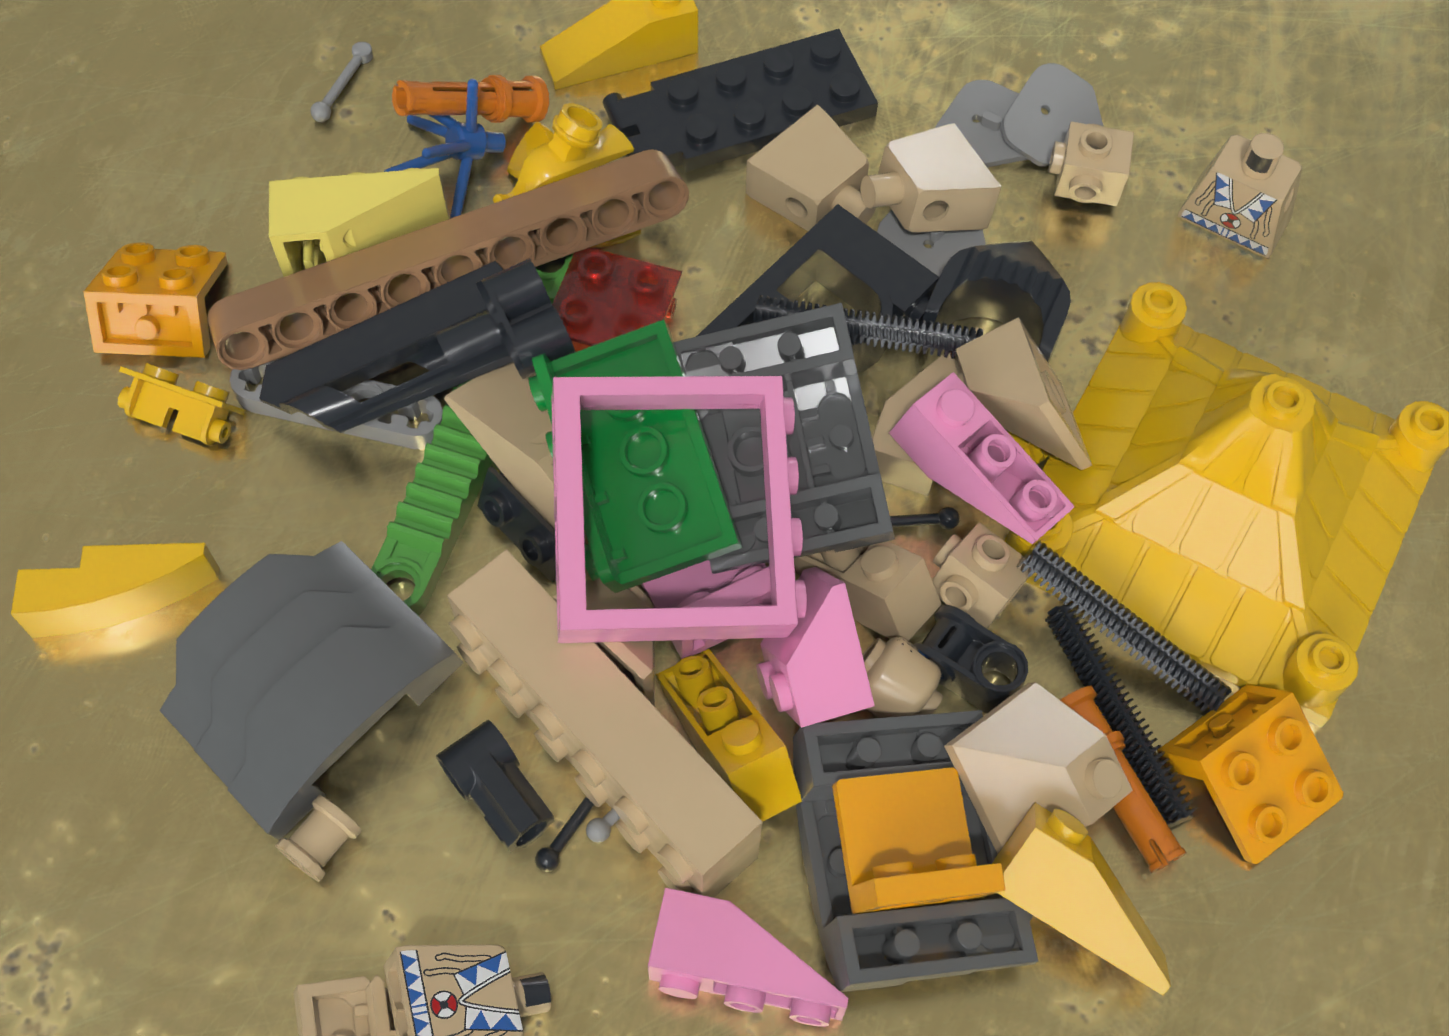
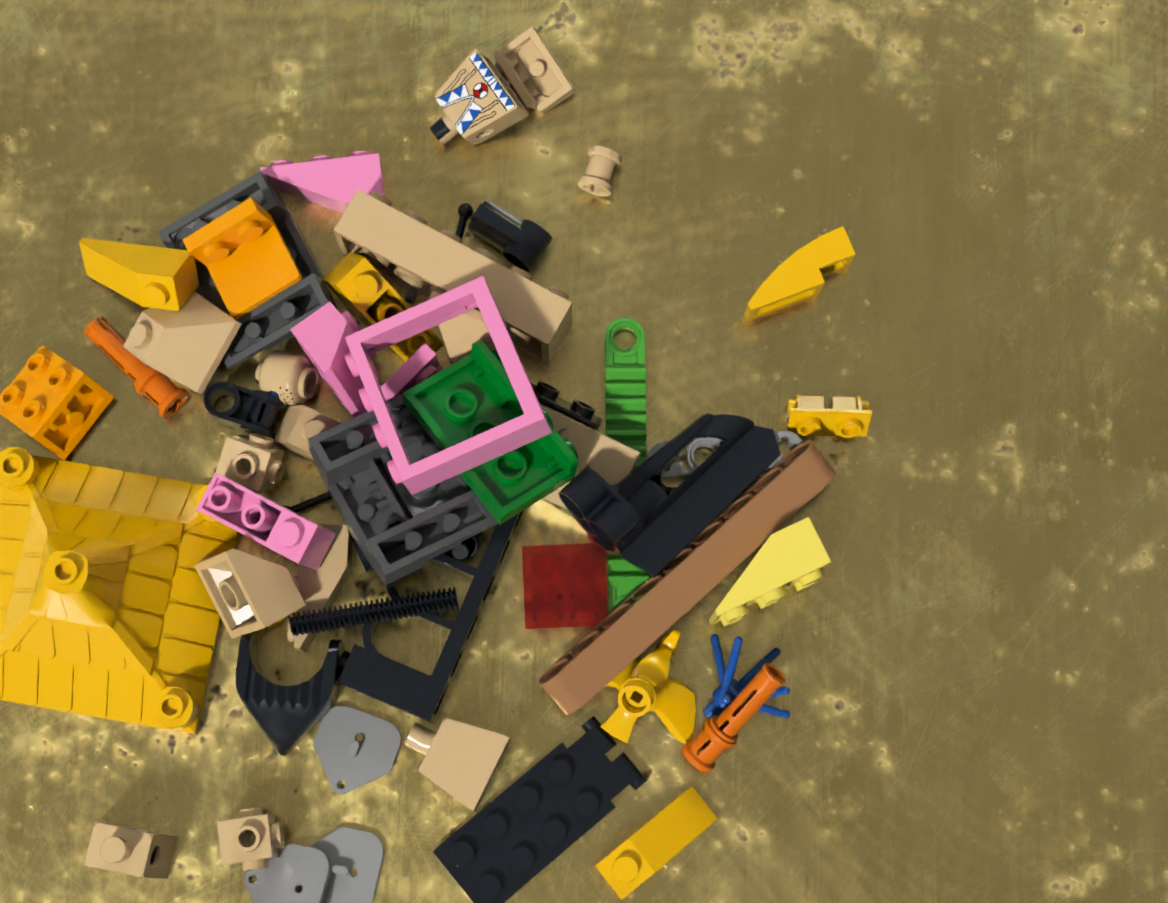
camera: 160 degrees right, 15 degrees up
light orange bracket [83,242,227,358] -> none
dark grey slope [159,541,463,840] -> none
light grey hinge [310,42,373,122] -> none
tan torso [860,123,1002,232] -> none
black axle [1017,539,1232,714] -> none
black axle [1045,603,1198,827] -> none

